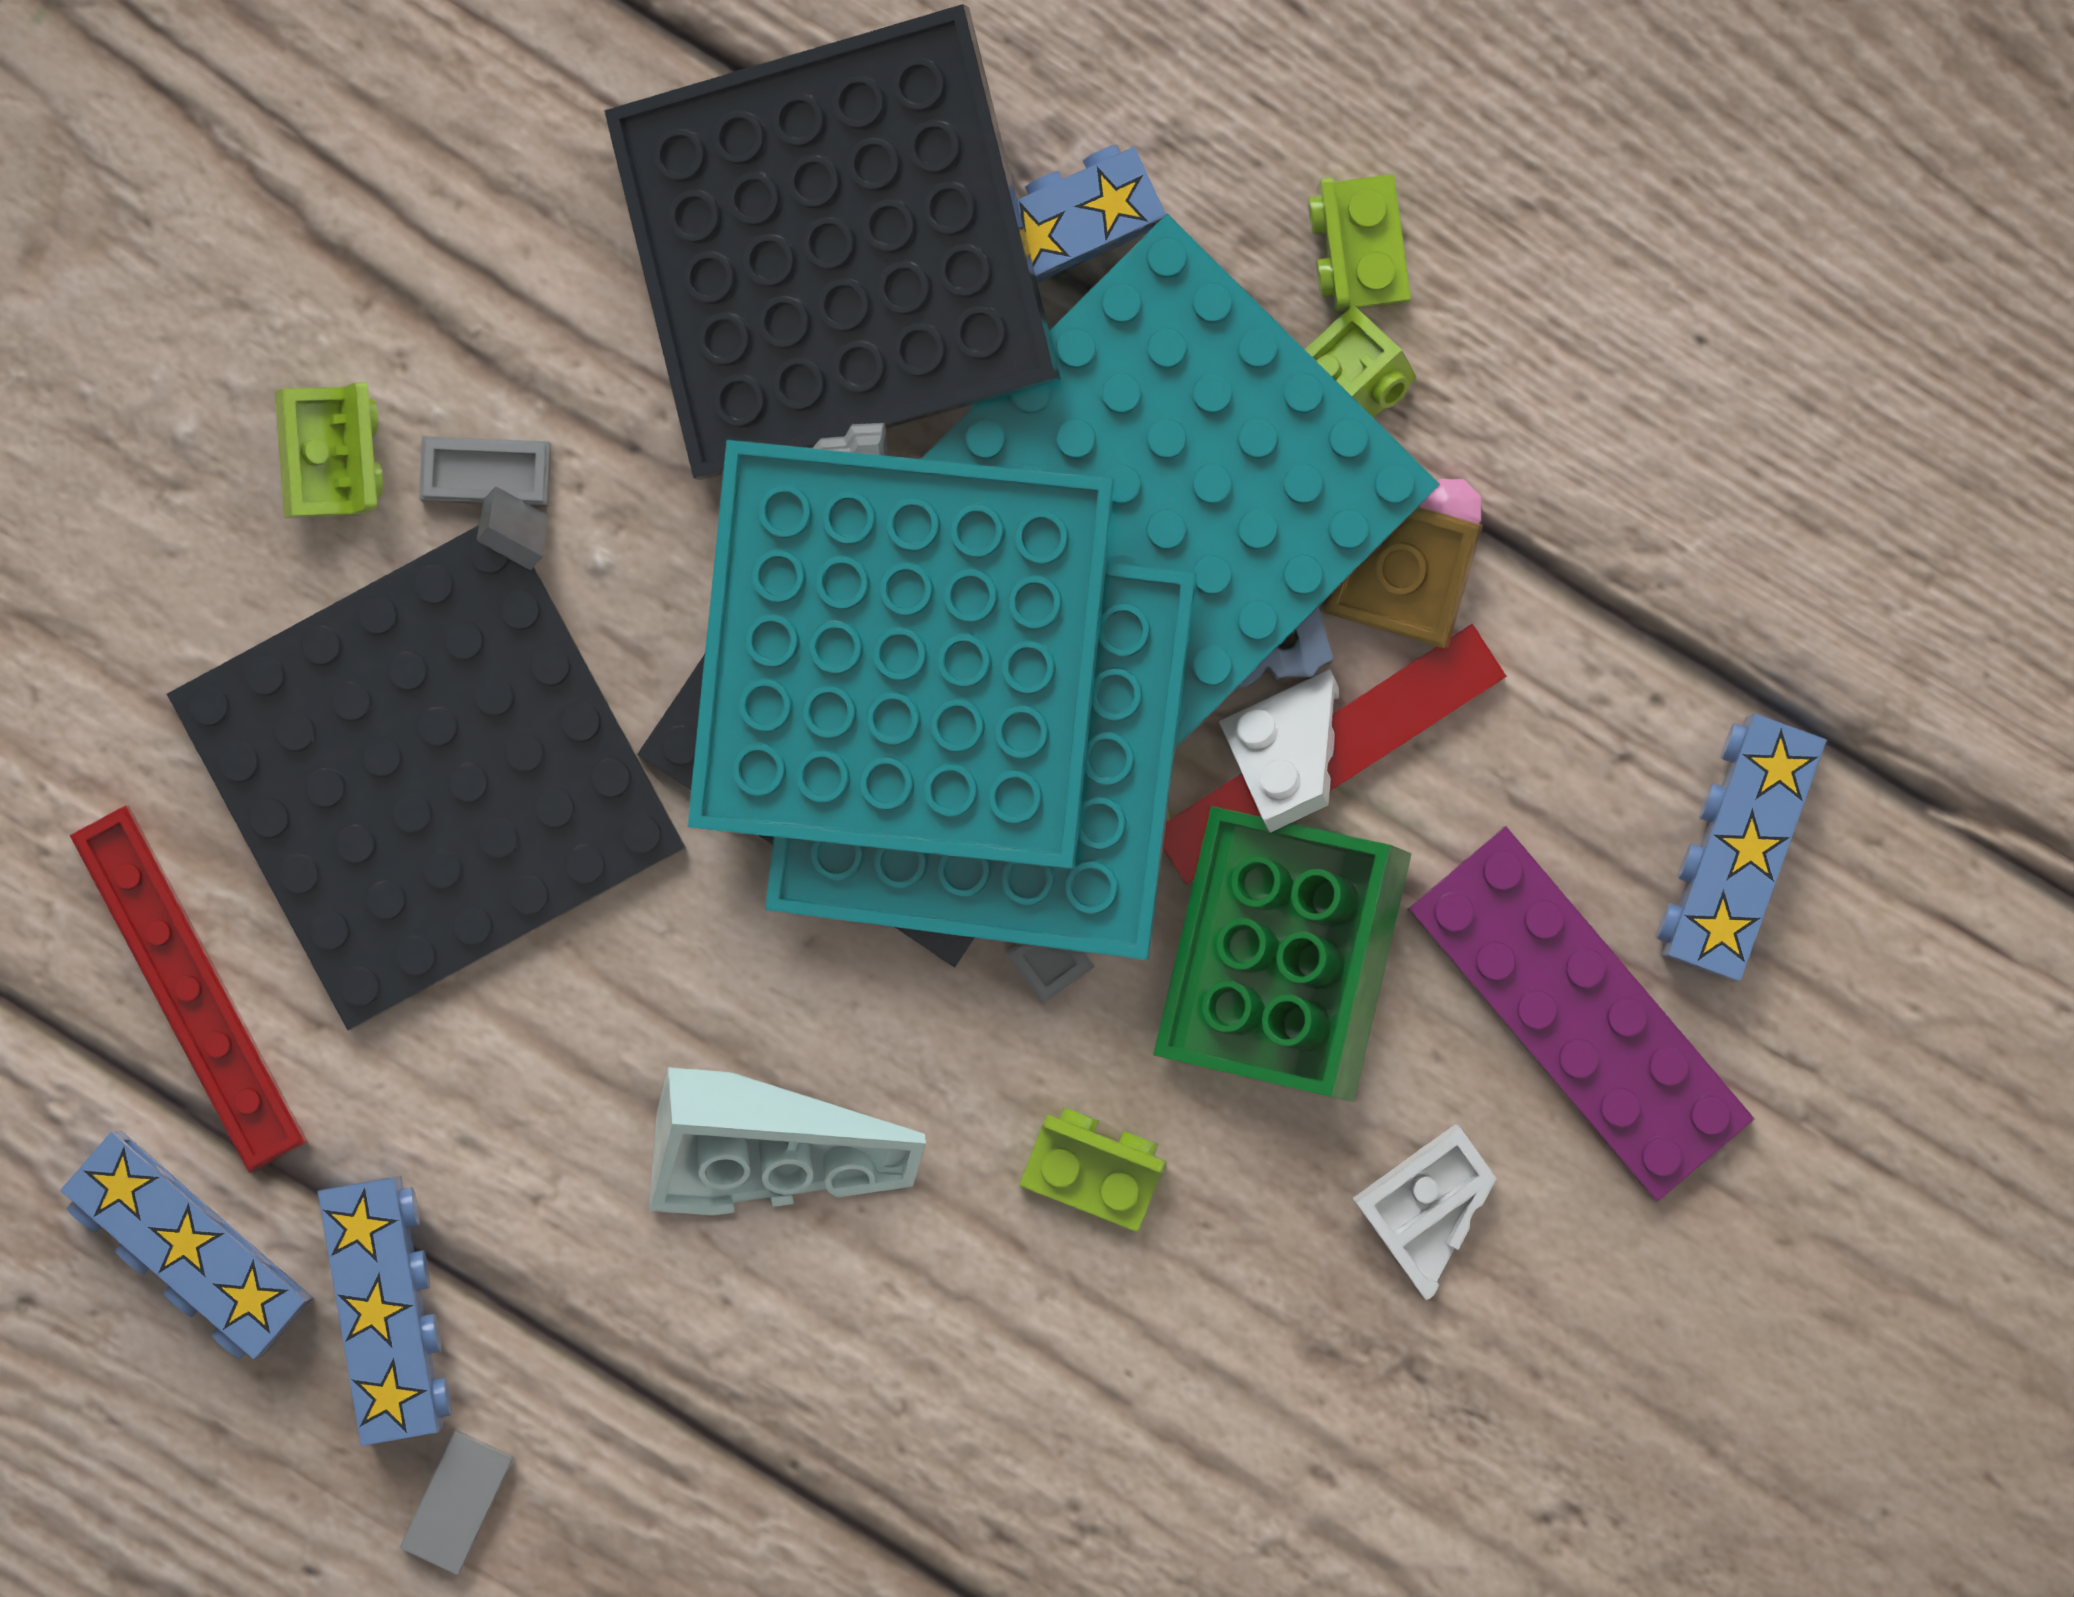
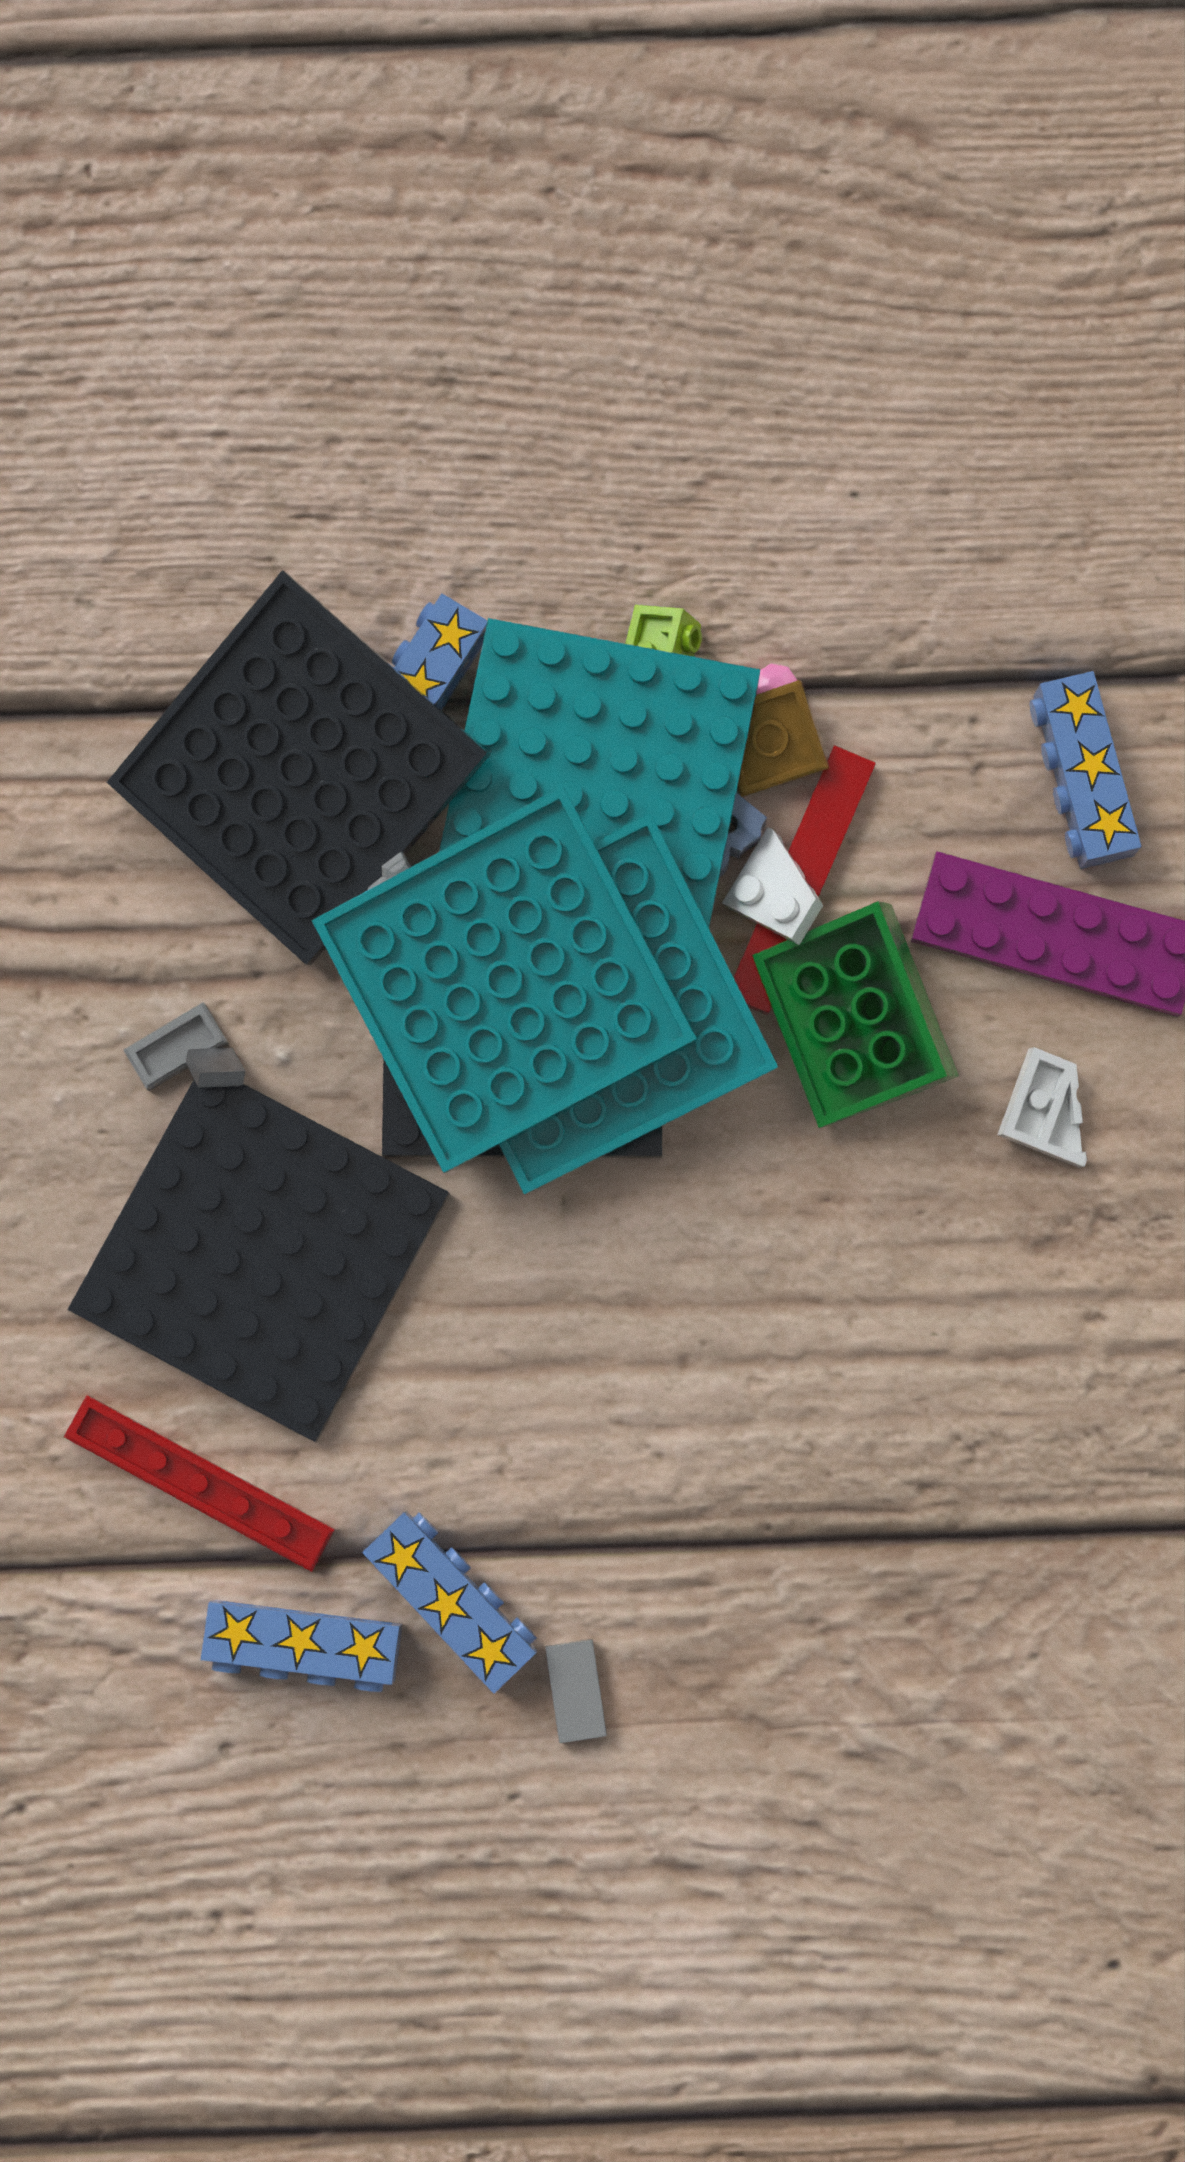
camera: 30 degrees left, 5 degrees down
lime bracket [275,382,383,519] -> none
light aqua wedge [649,1067,926,1215] -> none
flat silver tile [1006,943,1095,1004] -> none
lime bracket [1019,1107,1167,1232] -> none
lime bracket [1308,174,1411,312] -> none

